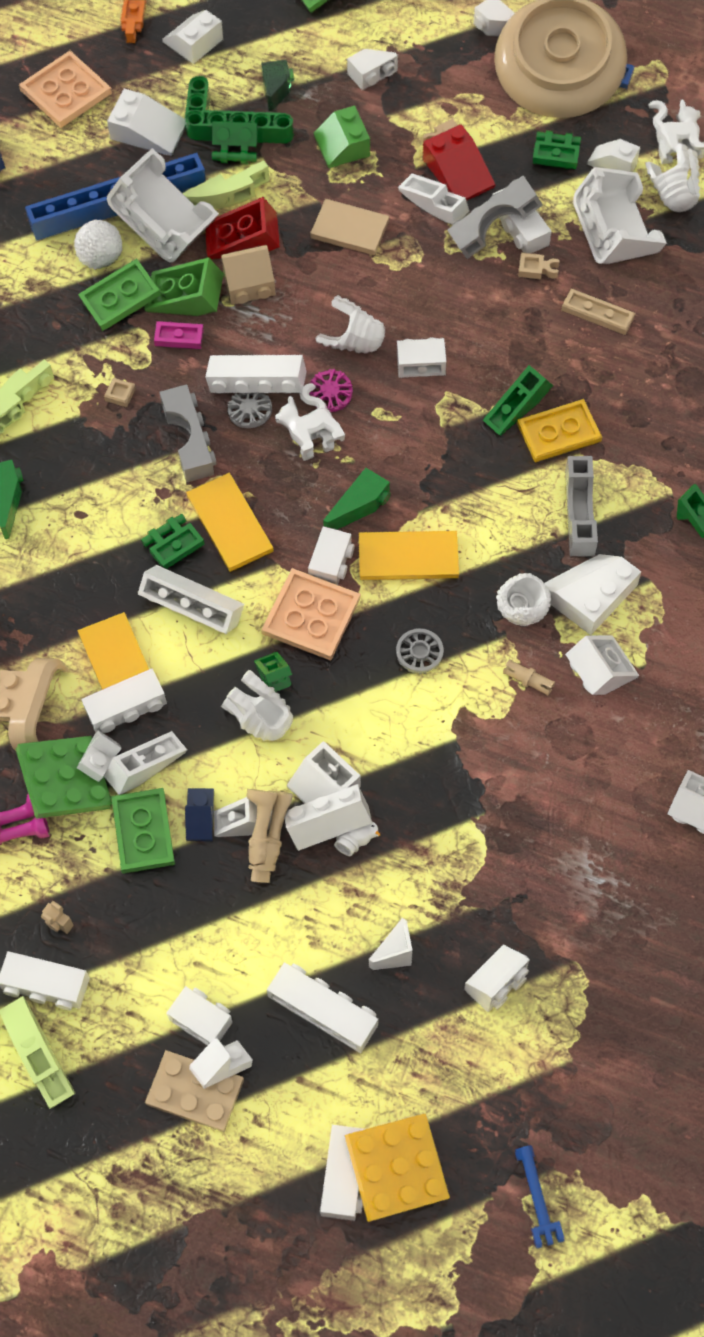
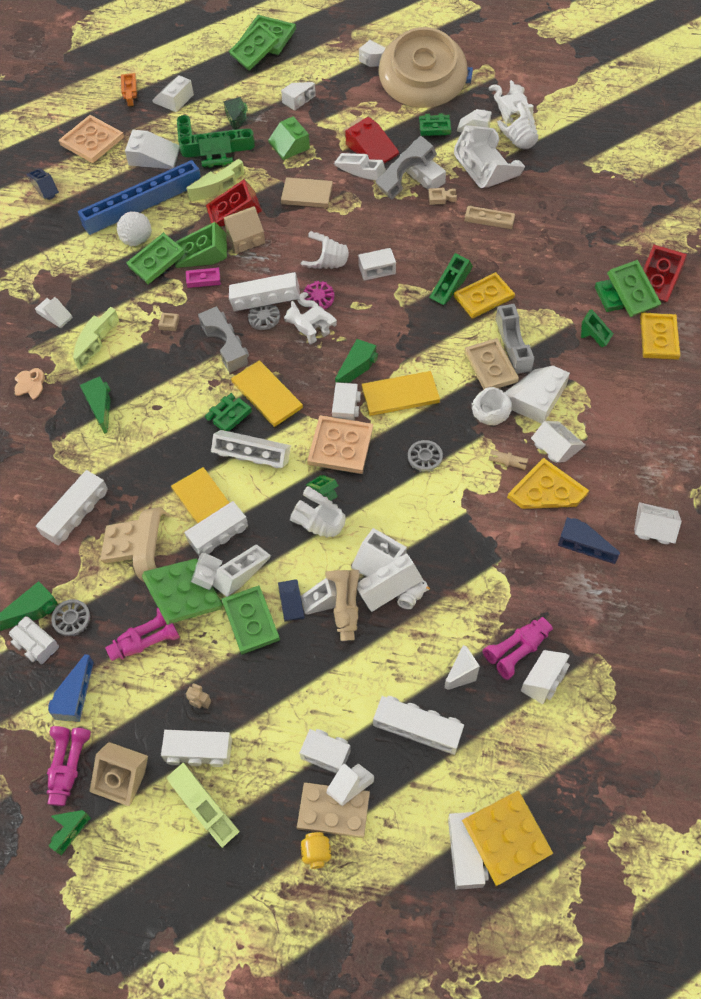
camera: 10 degrees left, 5 degrees down
white windscreen [107,148,219,262] -> none
blue hinge [515,1145,565,1249] -> none
none -> yellow head [301,832,331,869]
none -> tan plate [464,338,519,389]
none -> dark pink piece [482,617,553,680]
none -> yellow plate [507,458,589,509]
none -> dark blue slope [558,517,620,564]

